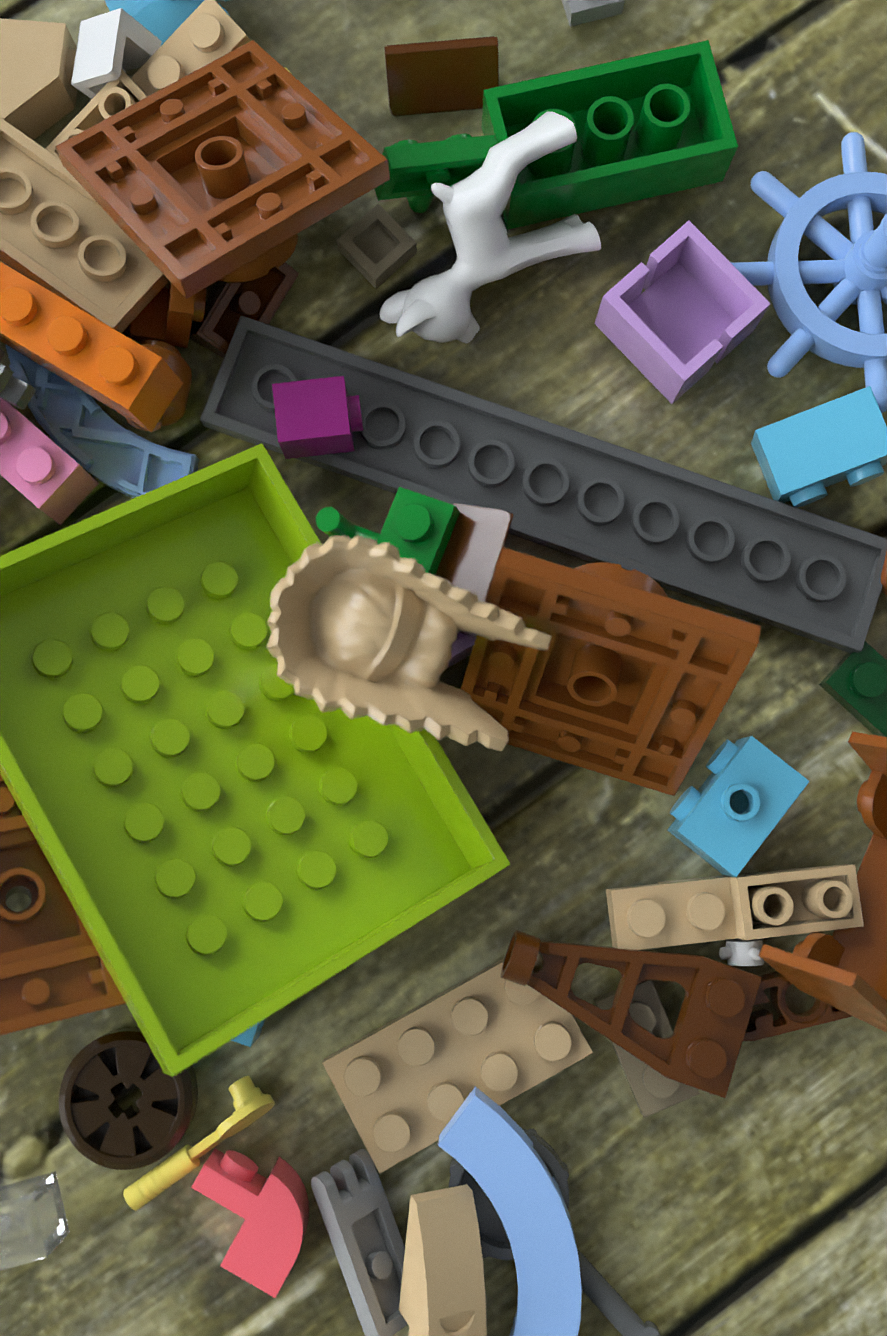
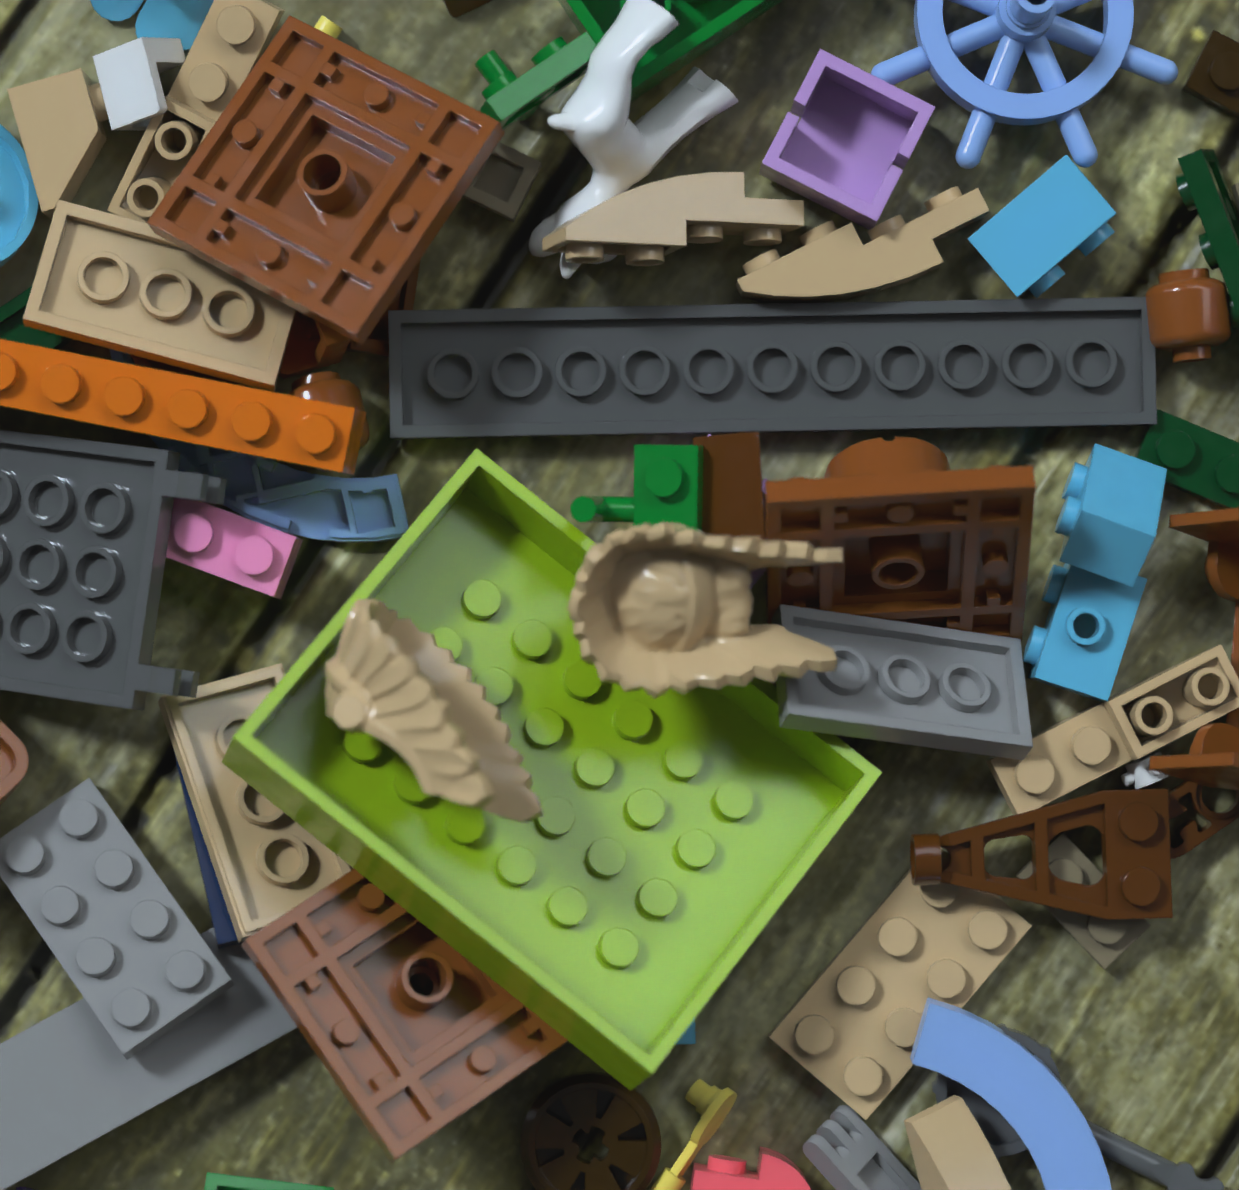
camera: 20 degrees left, 5 degrees up
magenta brick [272,376,363,459] -> none
none -> tan piece [324,599,543,823]
none -> tan slope [542,172,805,266]
none -> tan slope [735,186,989,303]
none -> light grey plate [772,604,1033,760]
none -> medium azure brick [1055,443,1167,587]

